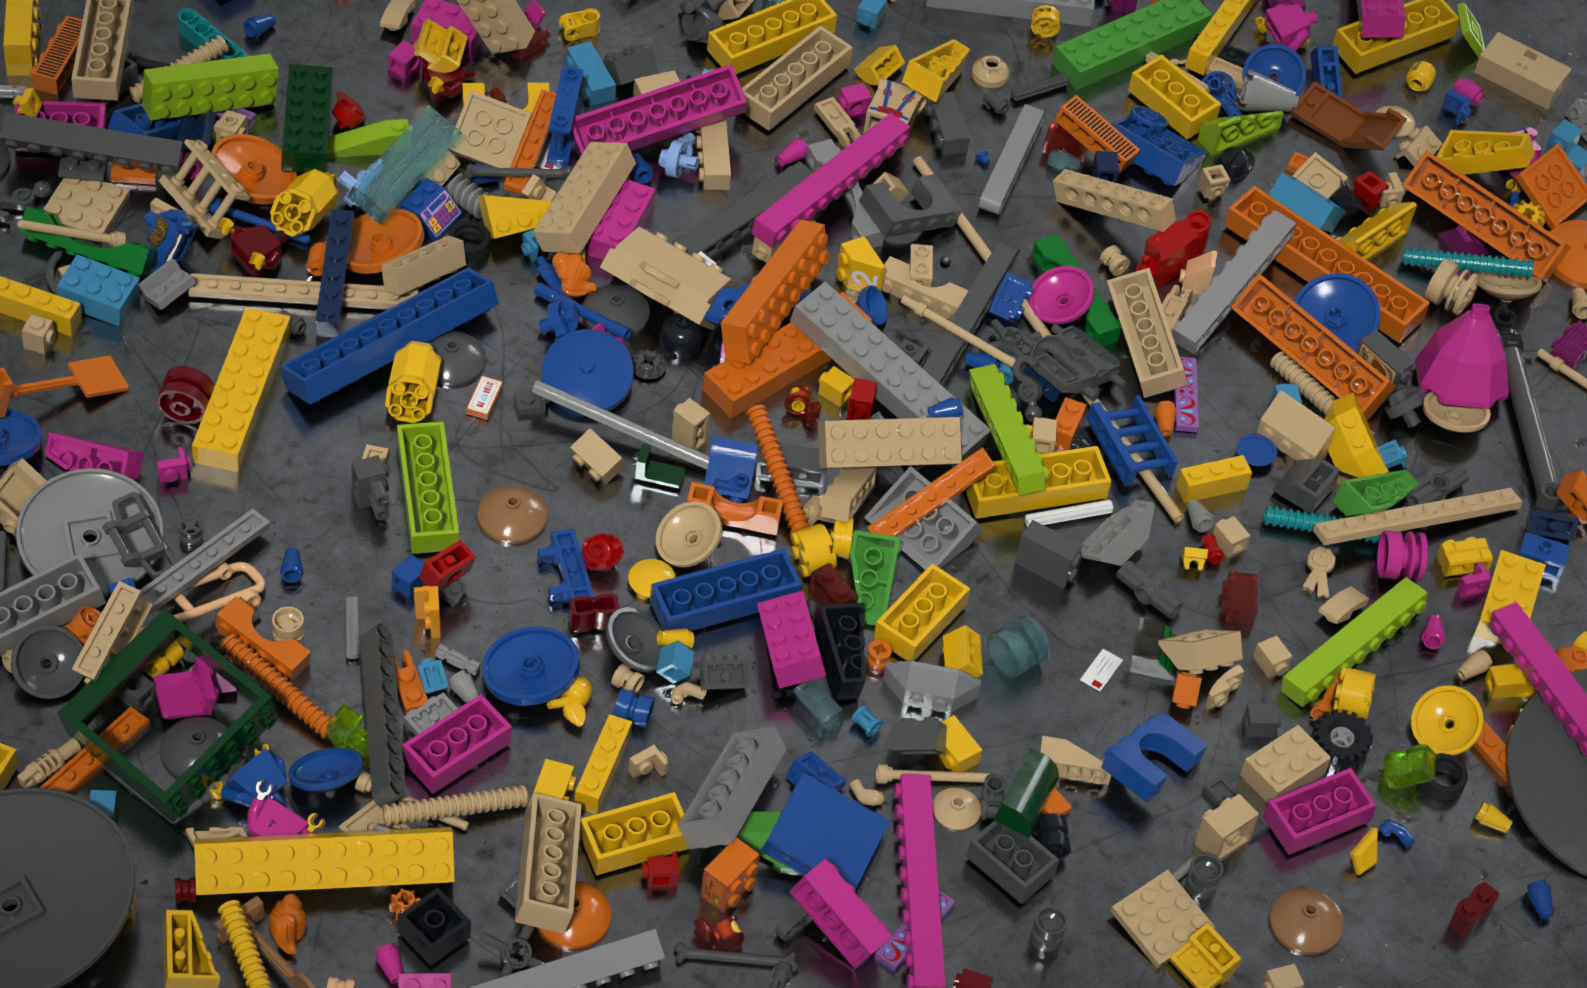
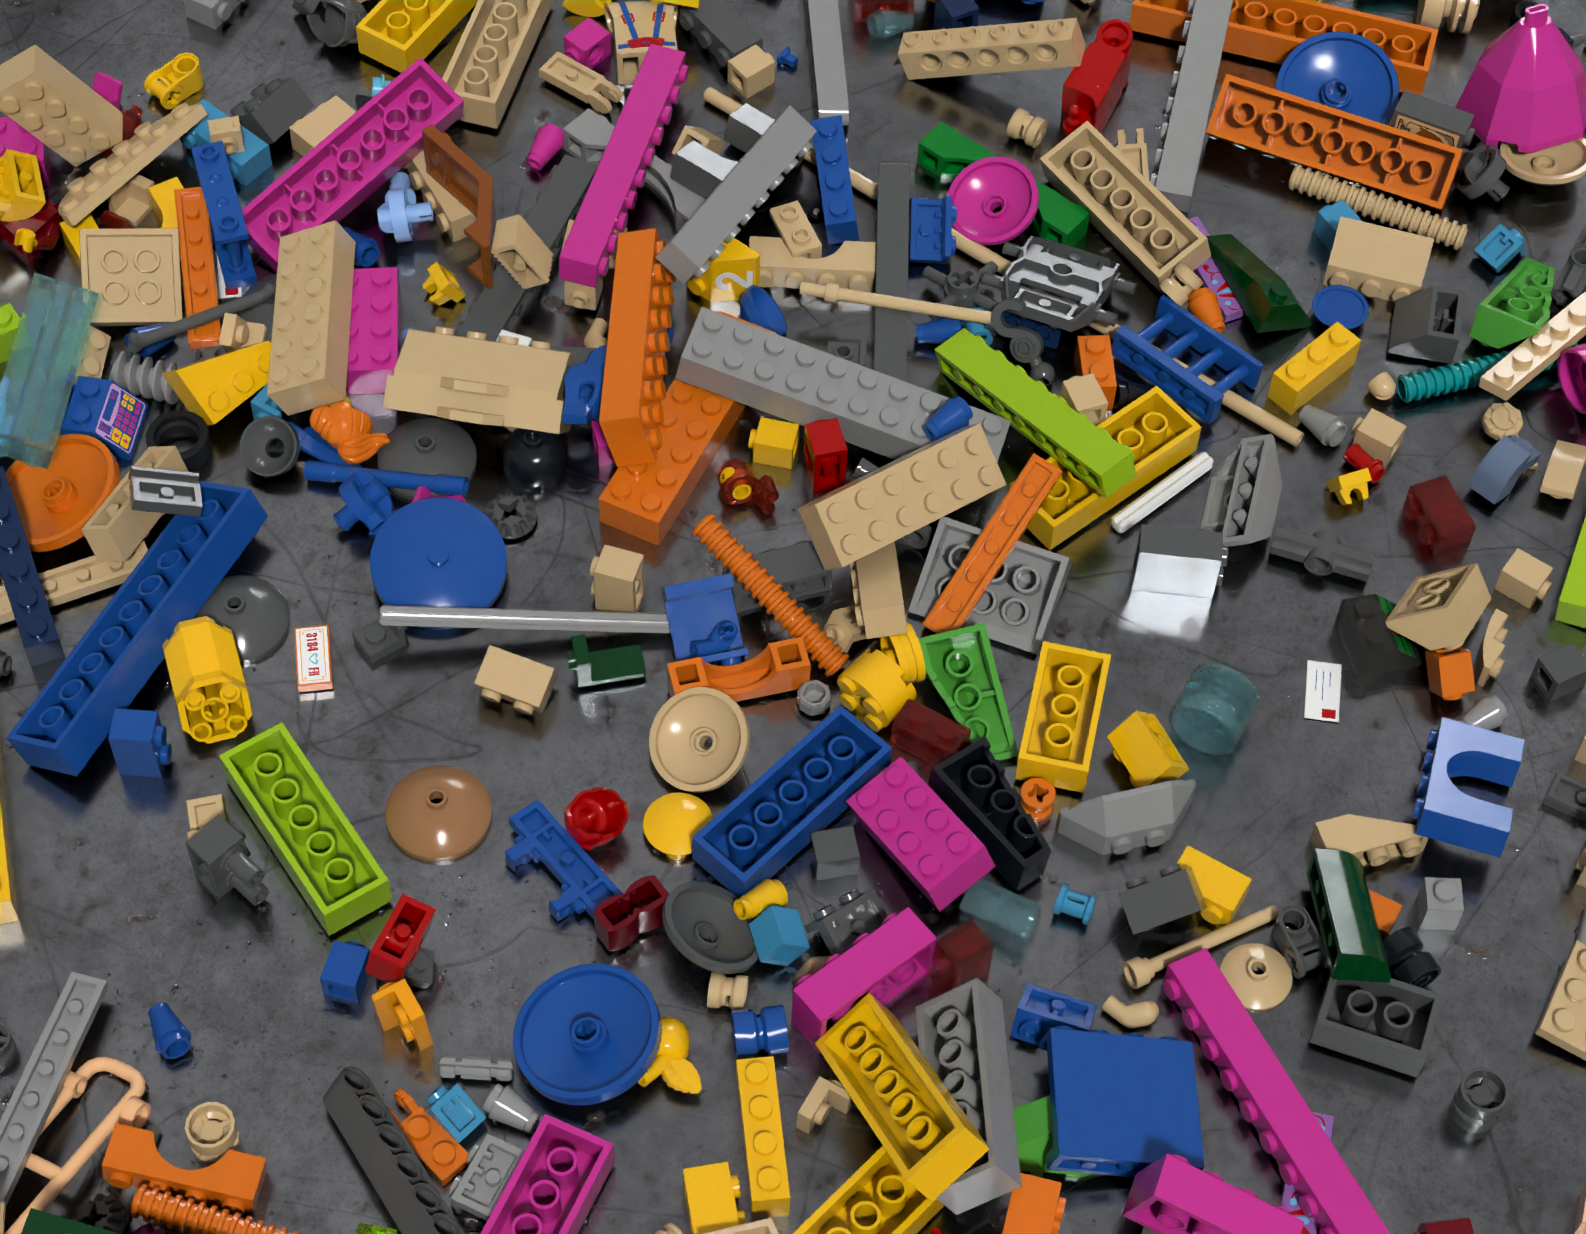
camera: 20 degrees left, 5 degrees up
light grey axle [346,596,359,659] -> none
light nougat slope [1179,251,1217,295] -> none
yellow wedge [1324,392,1389,478] -> none
none -> tan plate [58,103,207,227]
none -> tan panel [107,174,154,226]
none -> blue brick [108,708,172,778]
none -> dark grey plate [128,466,203,517]
none -> tan bracket [207,116,245,155]
none -> dark grey piece [240,416,300,477]
none -> dark orange windscreen [422,124,497,290]
none -> yellow tile [423,261,466,306]
none -> tan brick [491,214,554,289]
none -> light grey brick [655,105,817,284]
none -> tan brick [728,44,776,99]
none -> dark pink brick [791,907,937,1053]
none -> light grey tile [797,680,831,716]
none -> blue brick [811,115,859,245]
none -> dark grey panel [811,826,860,880]
none -> yellow brick [815,992,990,1202]
none -> clear red brick [931,918,994,993]
none -> tan wheel [1159,261,1204,307]
none -> dark green wedge [1206,234,1312,333]
none -> tan hinge [1367,372,1396,401]
none -> light grey brick [1416,877,1464,931]
none -> light grey cone [1458,694,1508,730]
none -> sand blue brick [1468,435,1542,505]

